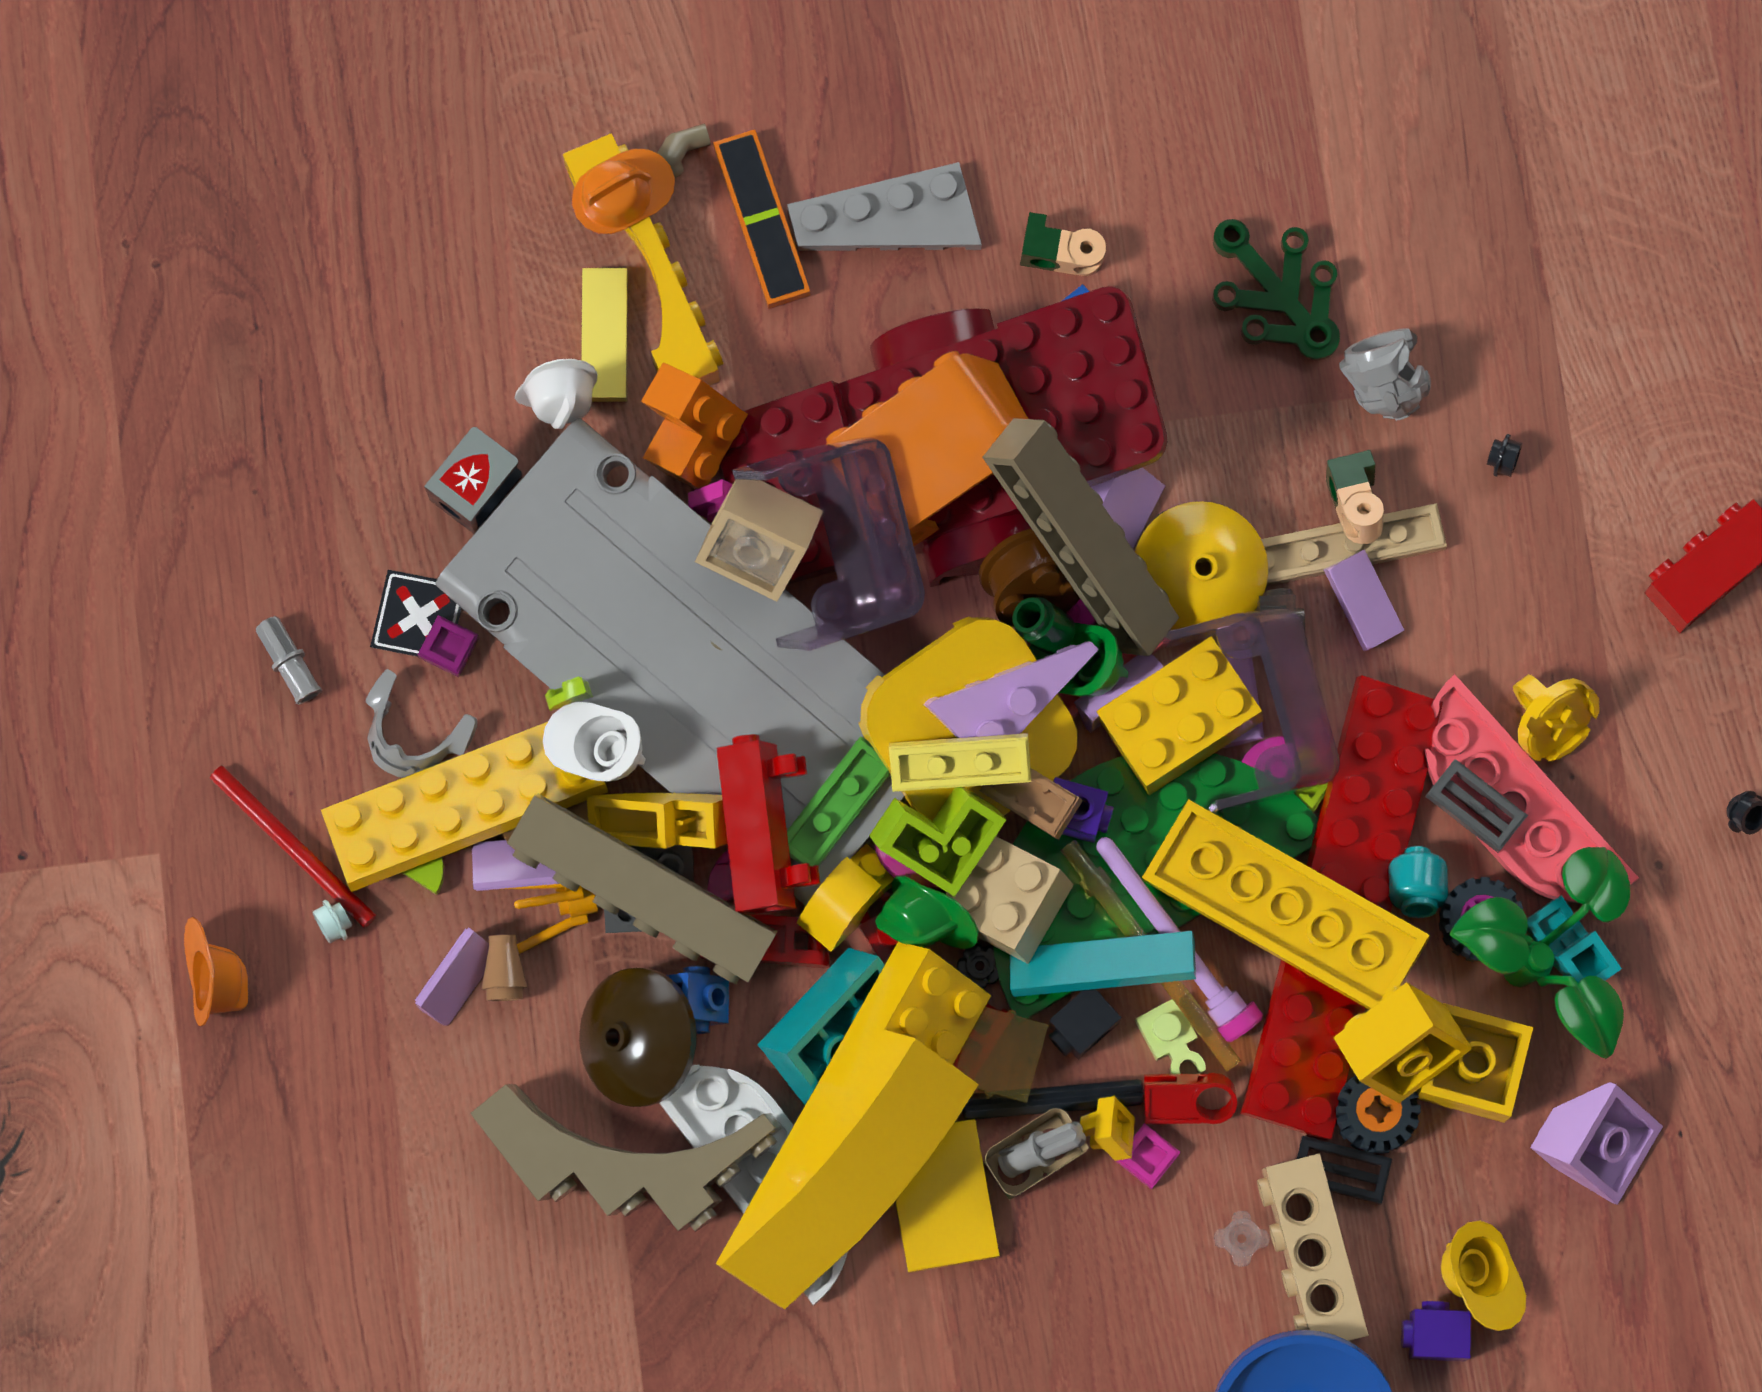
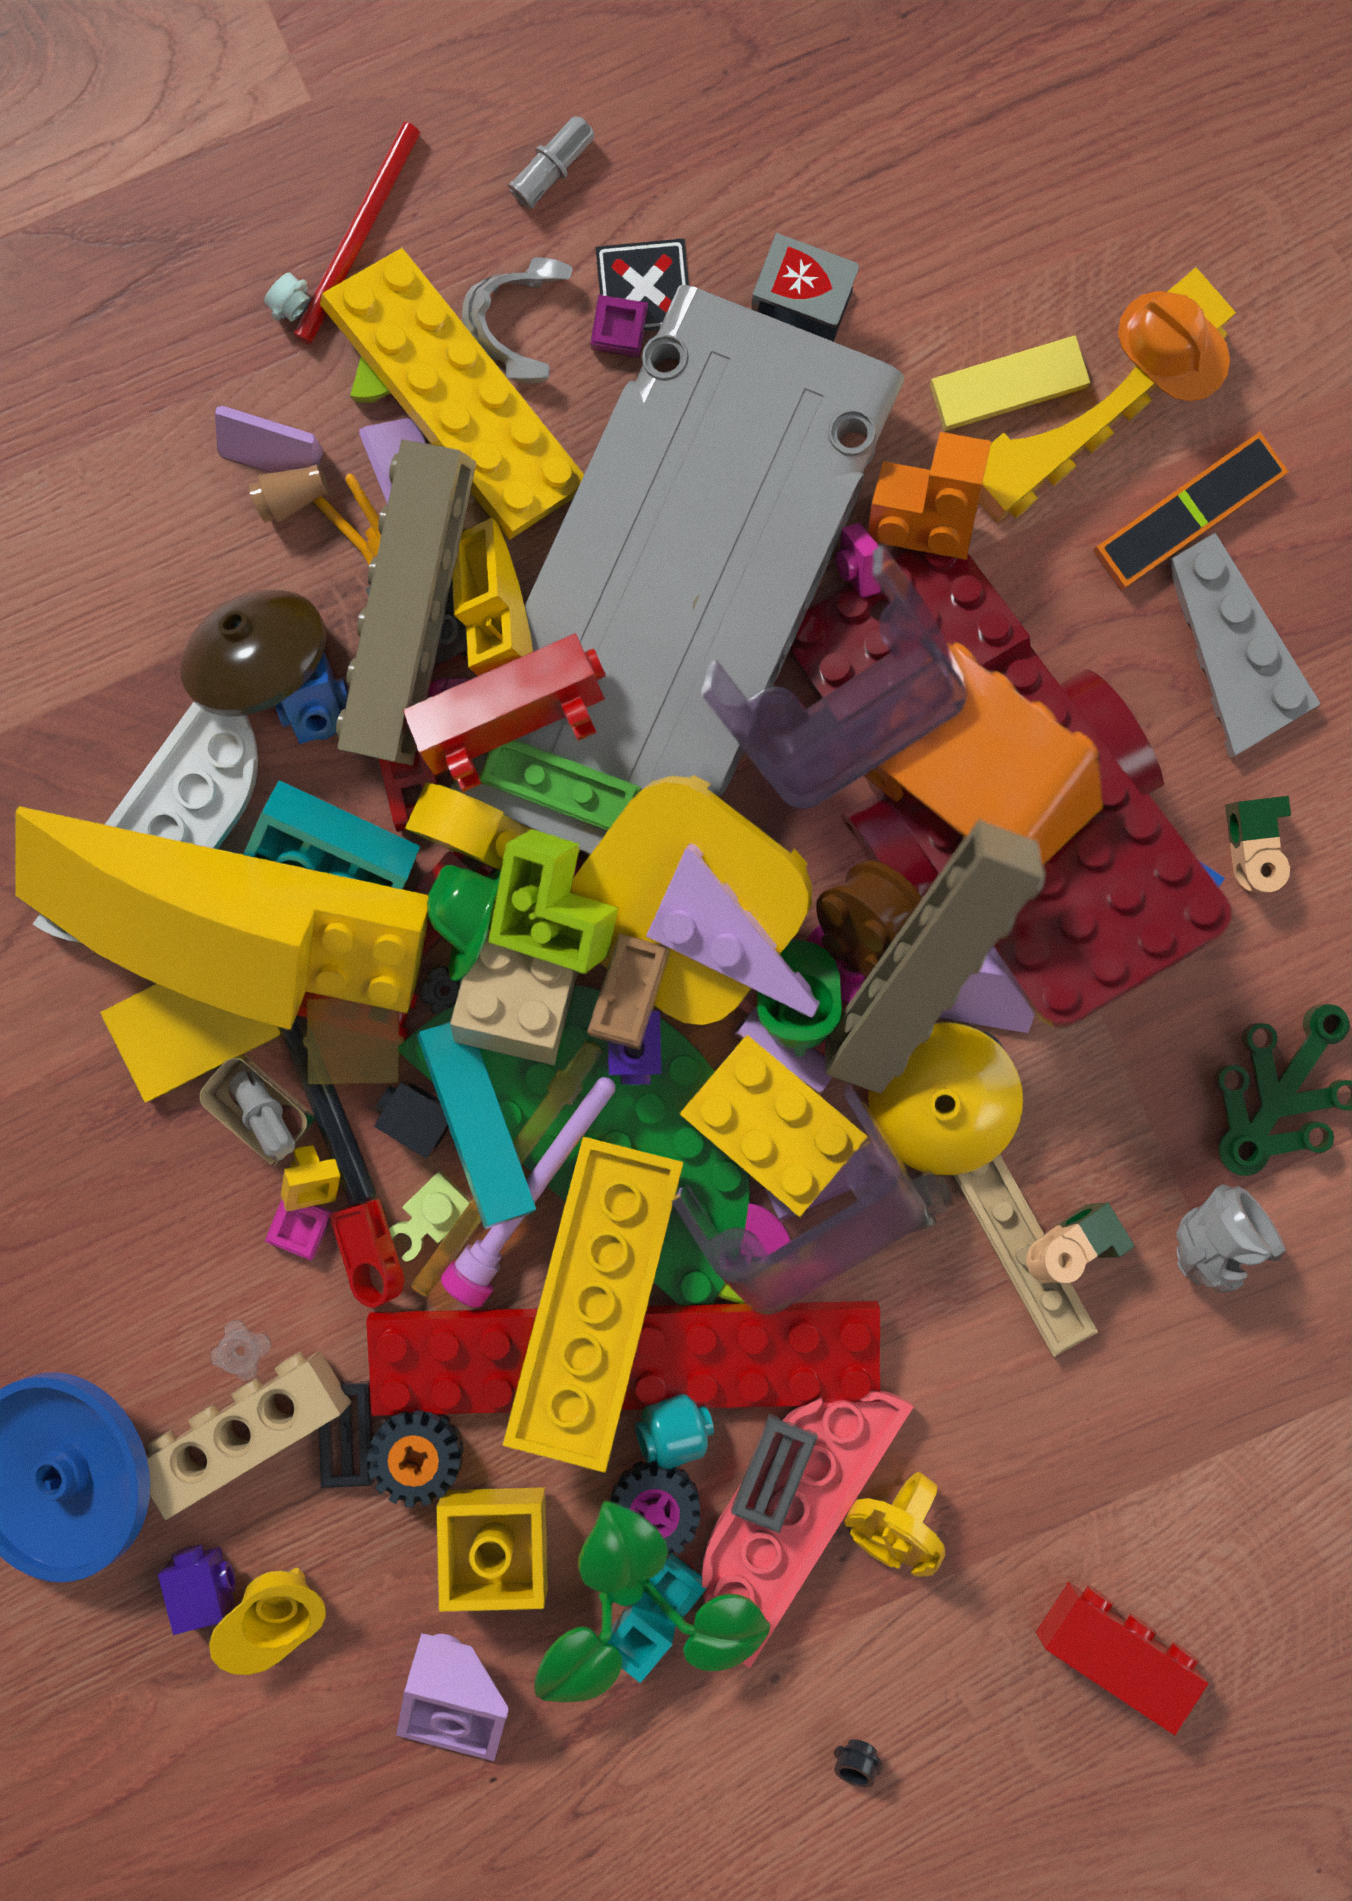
camera: 70 degrees right, 10 degrees up
orange piece [184,917,248,1027] -> none
dark tan arch [470,1084,782,1232] -> none
white piece [515,359,598,429] -> none
white piece [543,702,646,781] -> none
lime tile [545,676,593,711] -> none
dark tan arm [657,123,711,178] -> none
tan piece [695,471,823,602] -> none
light yellow tile [889,733,1031,792] -> none
dark green brick [1013,597,1075,654] -> none
lavender slope [1324,549,1404,651] -> none
yellow brick [1333,982,1472,1103] -> none
black plate [1487,434,1522,477] -> none

